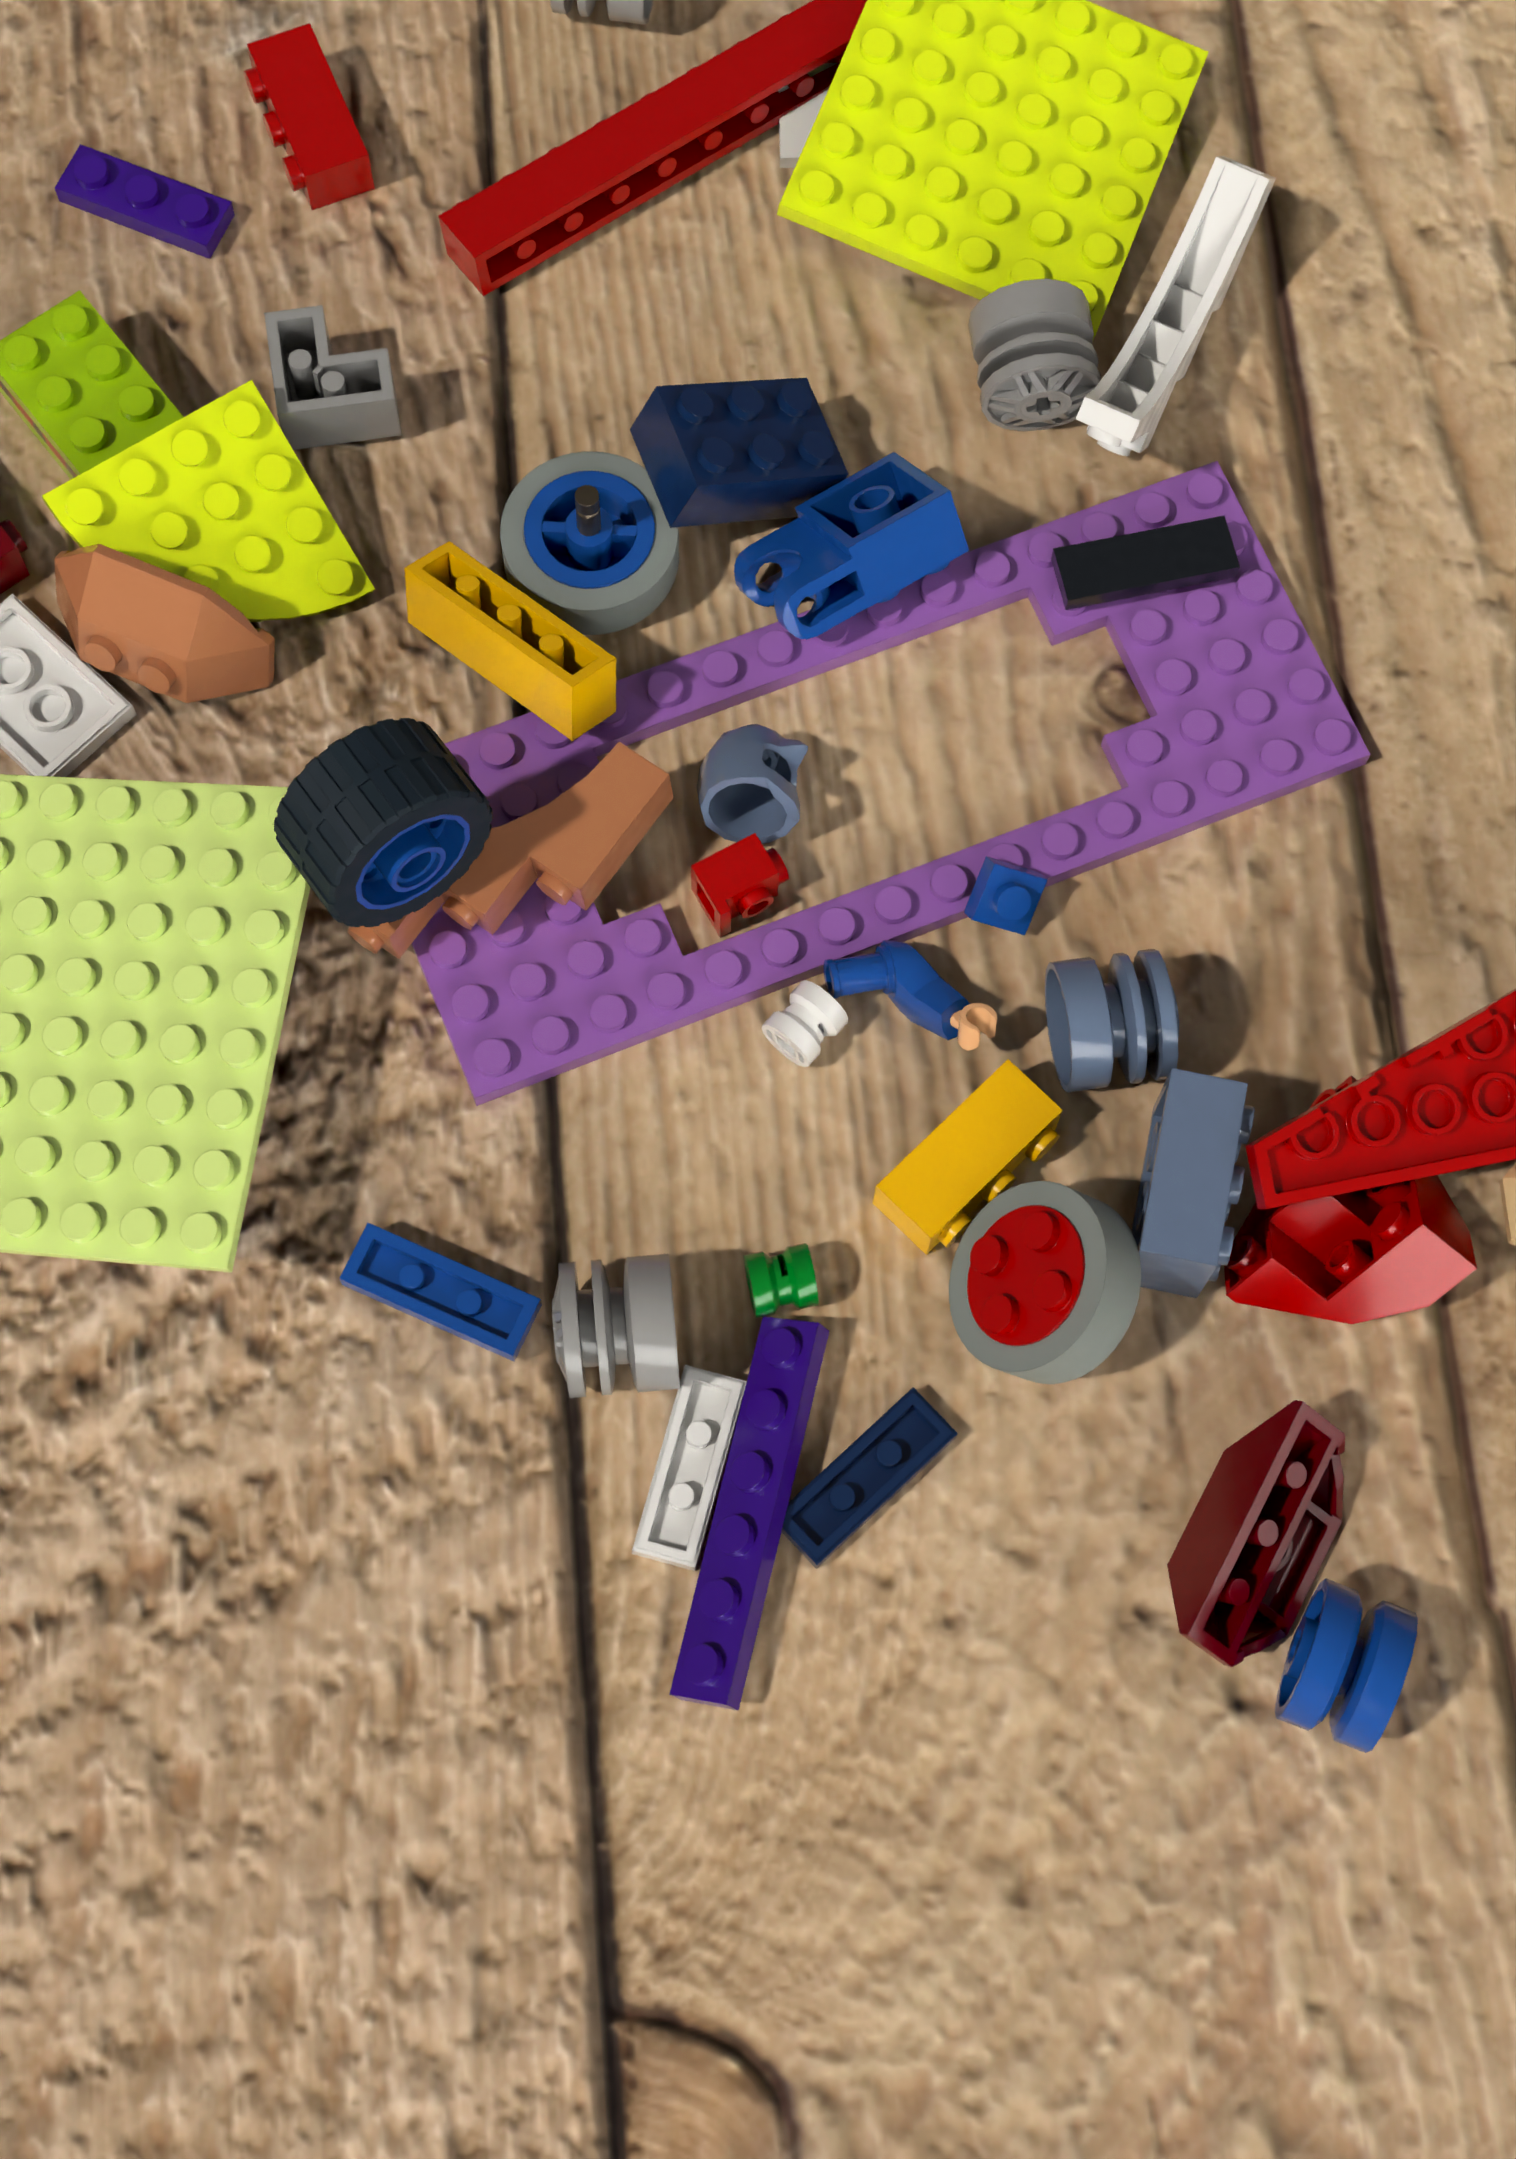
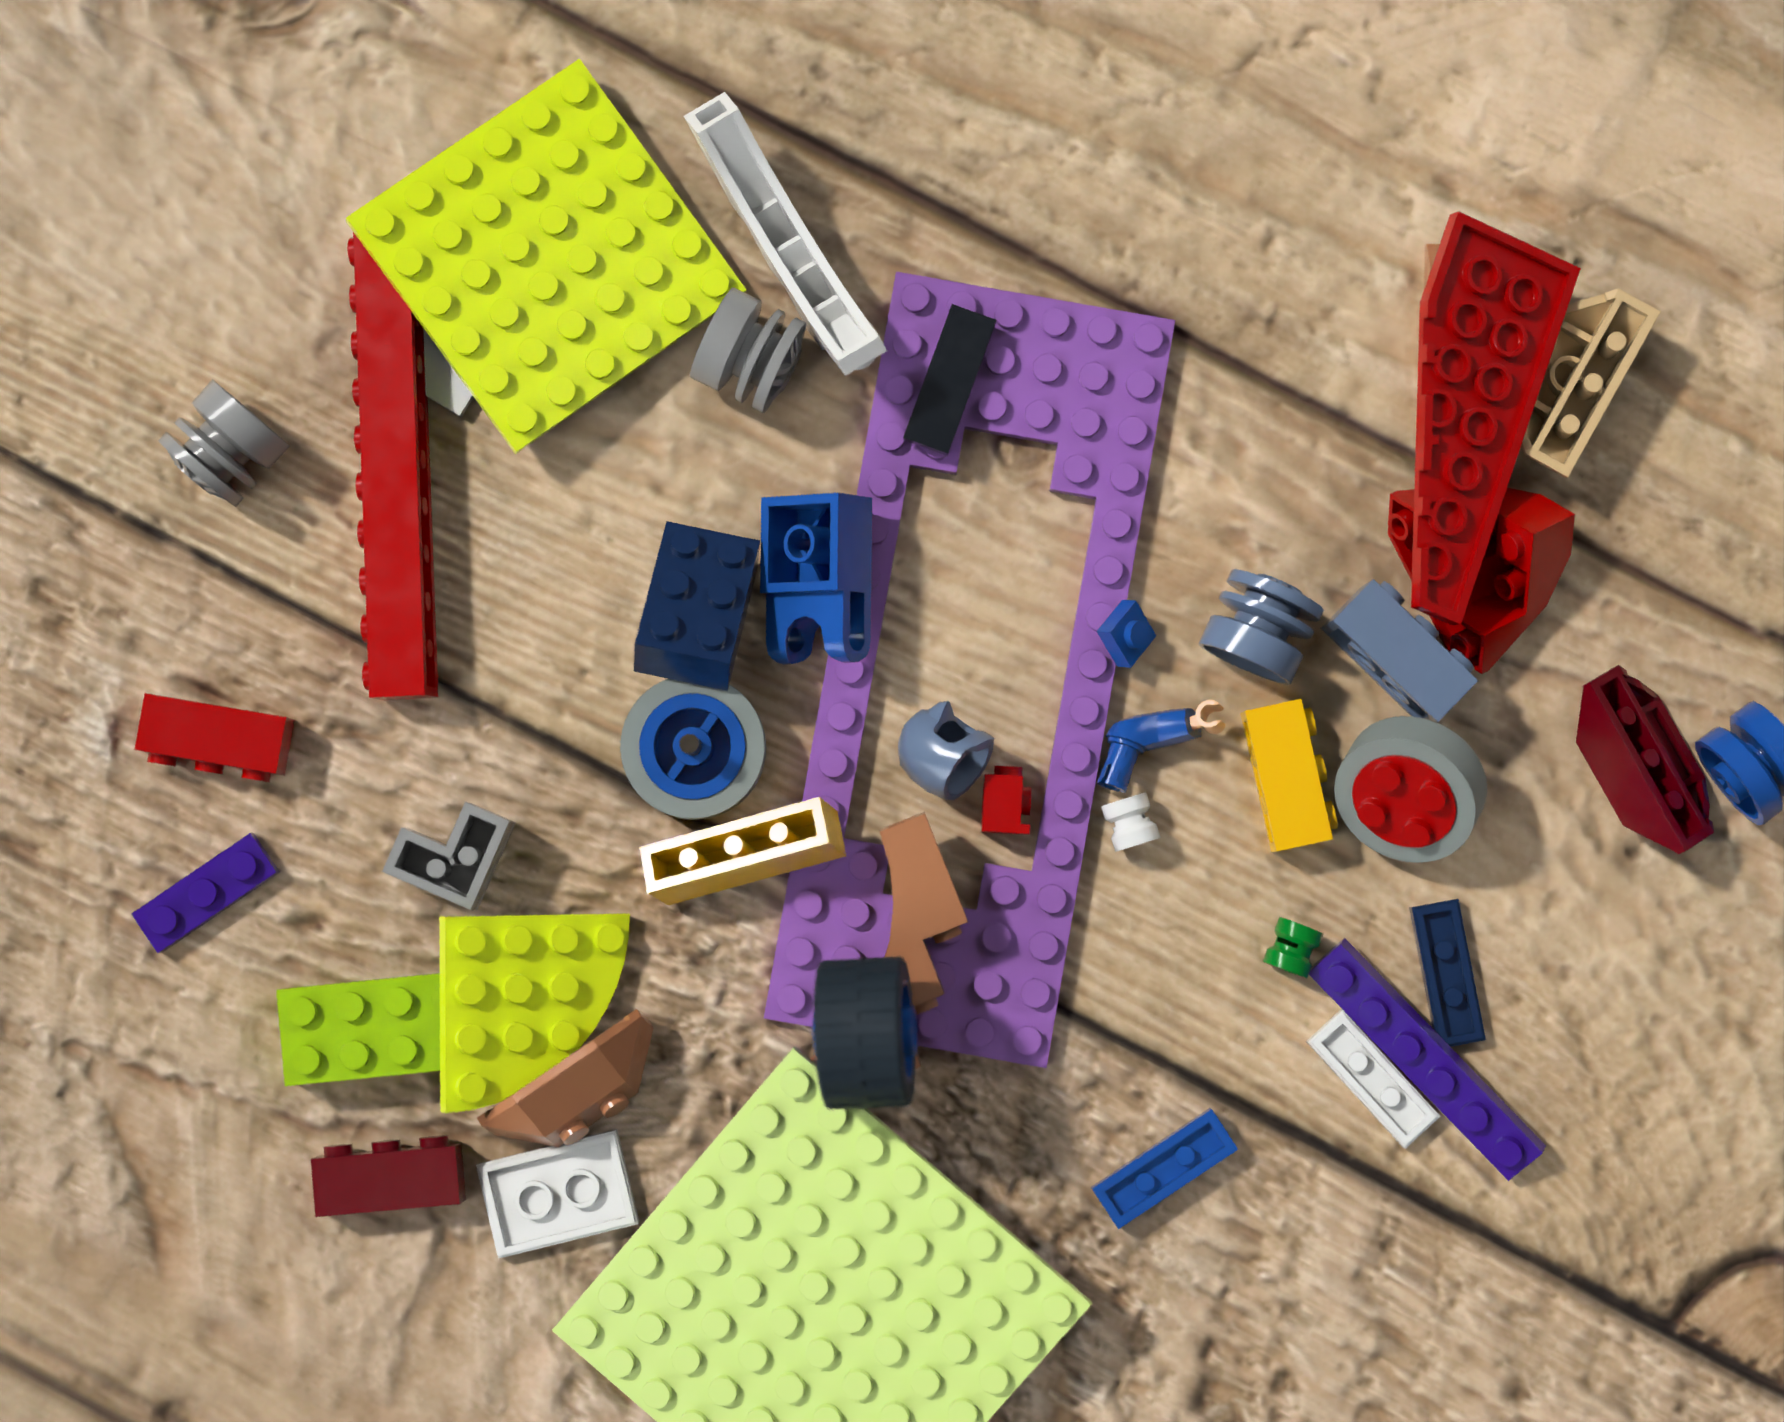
camera: 55 degrees left, 15 degrees up
light grey wheel [552,1254,680,1398] -> none

